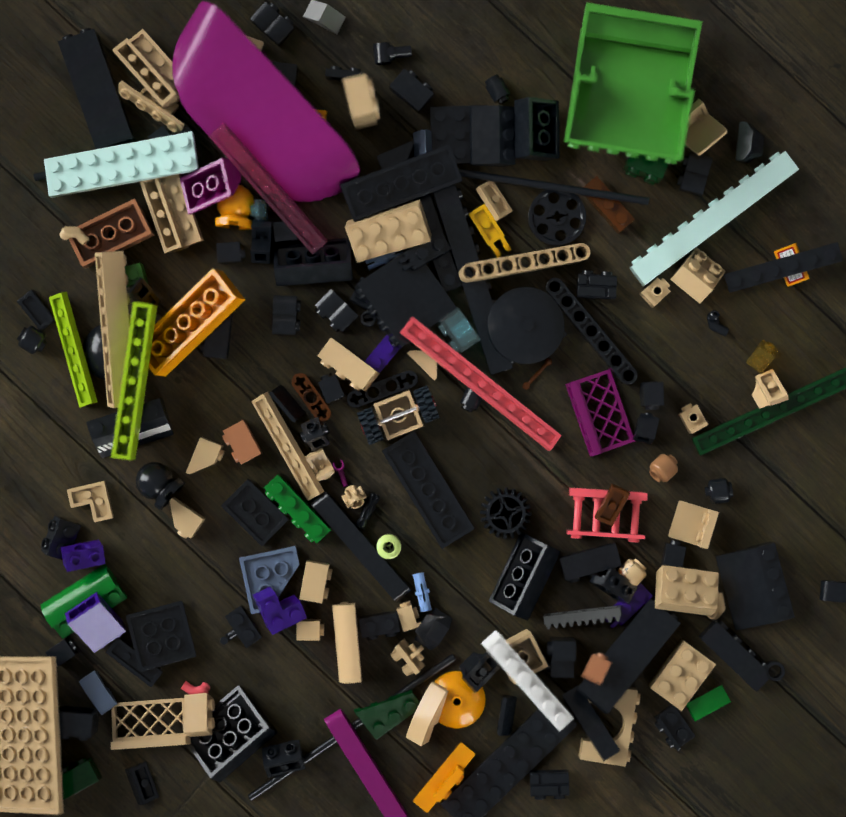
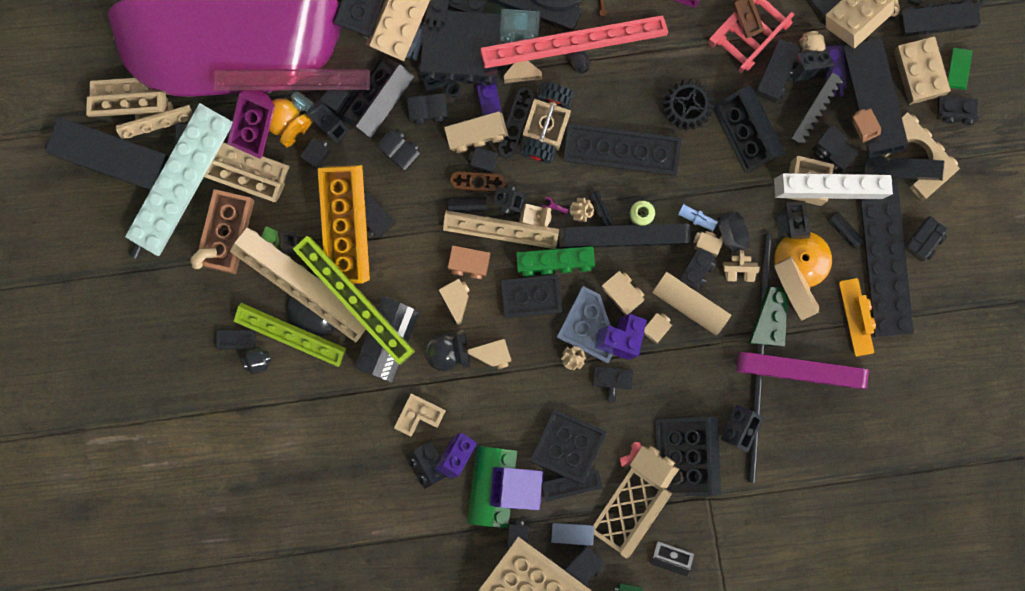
camera: 50 degrees left, 5 degrees down
none -> tan gear [561,346,586,370]

